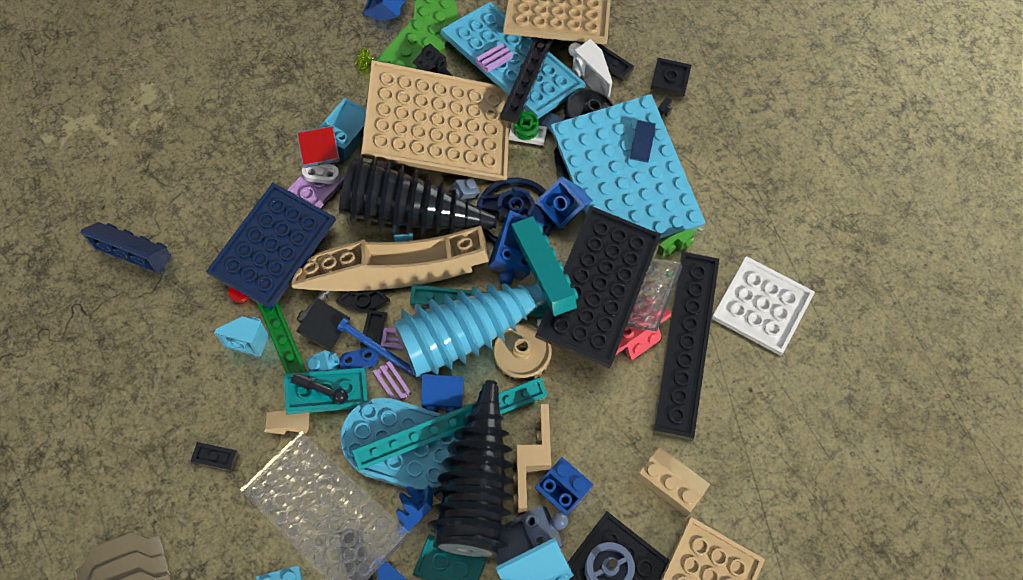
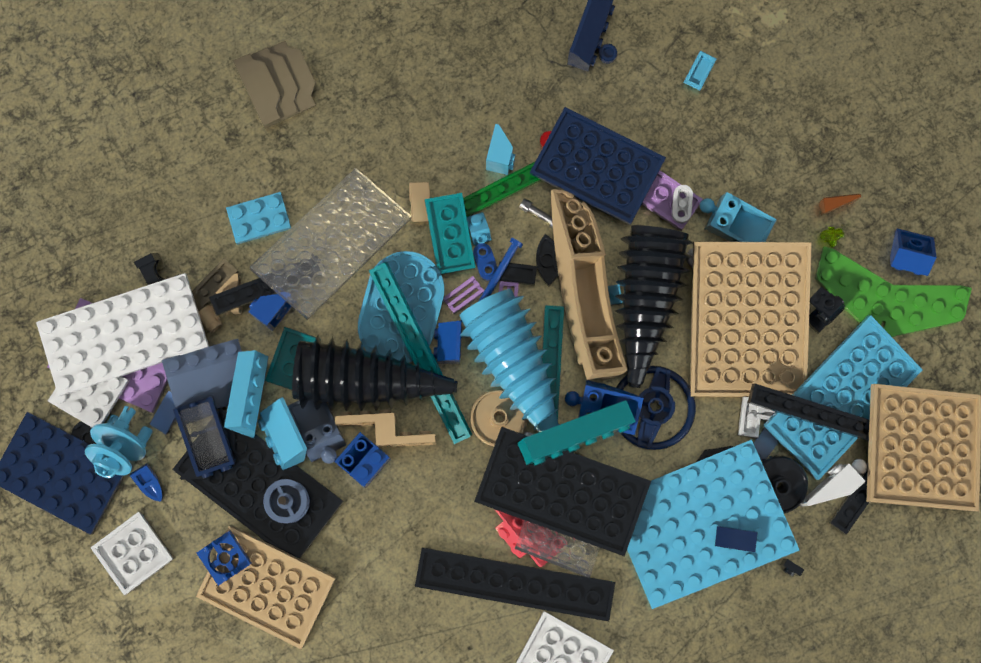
camera: 90 degrees right, 15 degrees up
black plate [190,442,238,472] -> none
black pin [290,372,348,405] -> none
black tile [296,298,350,351] -> none
red tile [297,126,340,168] -> none
blue piece [396,485,434,537] -> none
sand blue bracket [448,179,481,199] -> none
lavender tile [475,43,514,73] -> none
green wheel [514,111,539,141] -> none
blue slope [536,177,593,229] -> none
tan slope [636,447,710,517] -> none
black plate [650,58,692,97] -> none
bright green slope [657,229,696,257] -> none
none -> dark blue tile [598,44,617,64]
none -> medium azure tile [683,51,716,91]
none -> dark orange slope [819,194,861,216]

